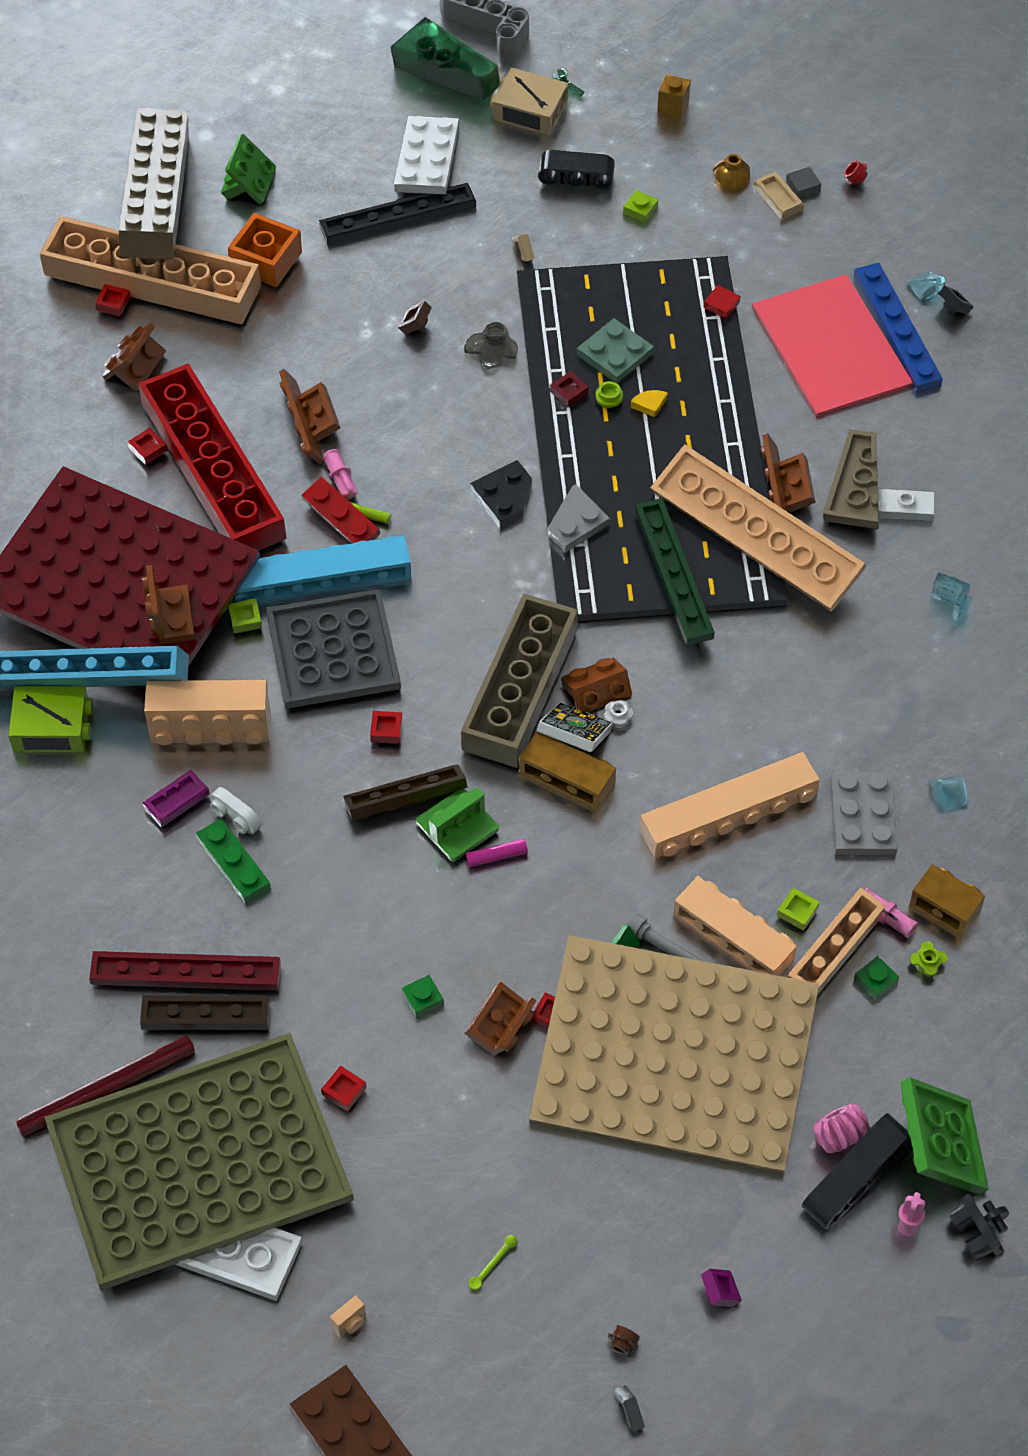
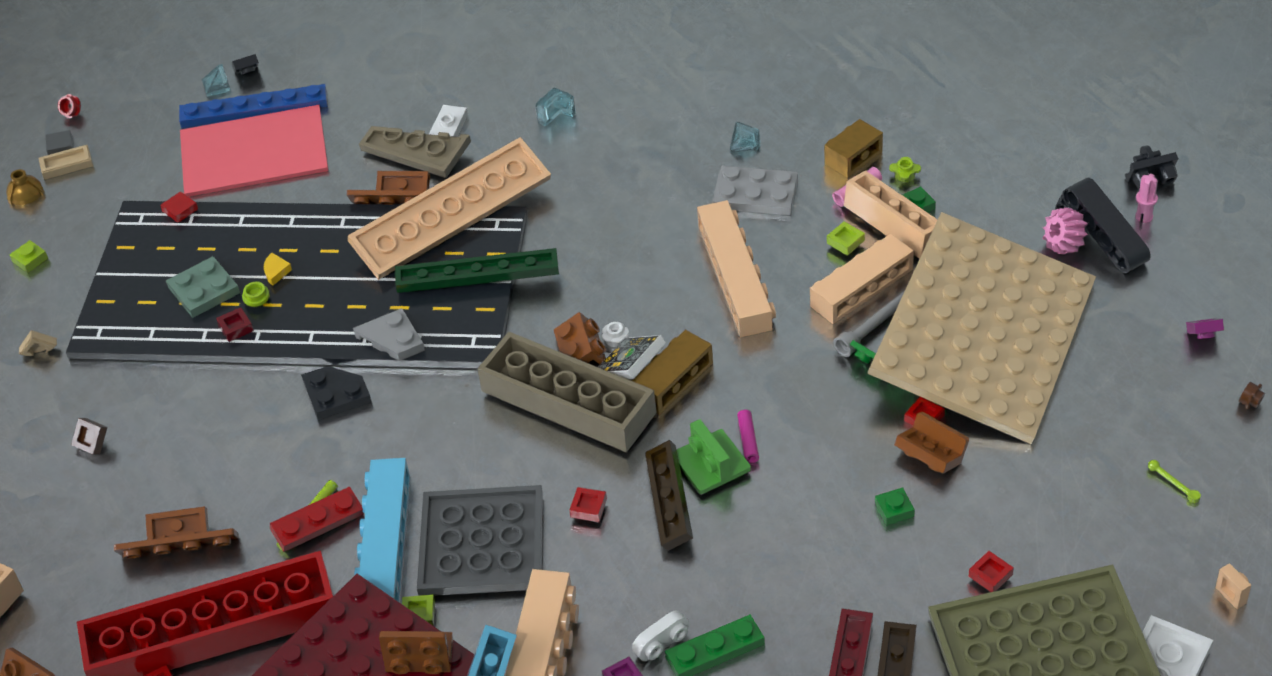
camera: 75 degrees left, 10 degrees down
bright pink axle [323,449,357,500] -> none
clear smoke plate [464,322,518,369] -> none
bright green plate [900,1077,989,1194] -> none

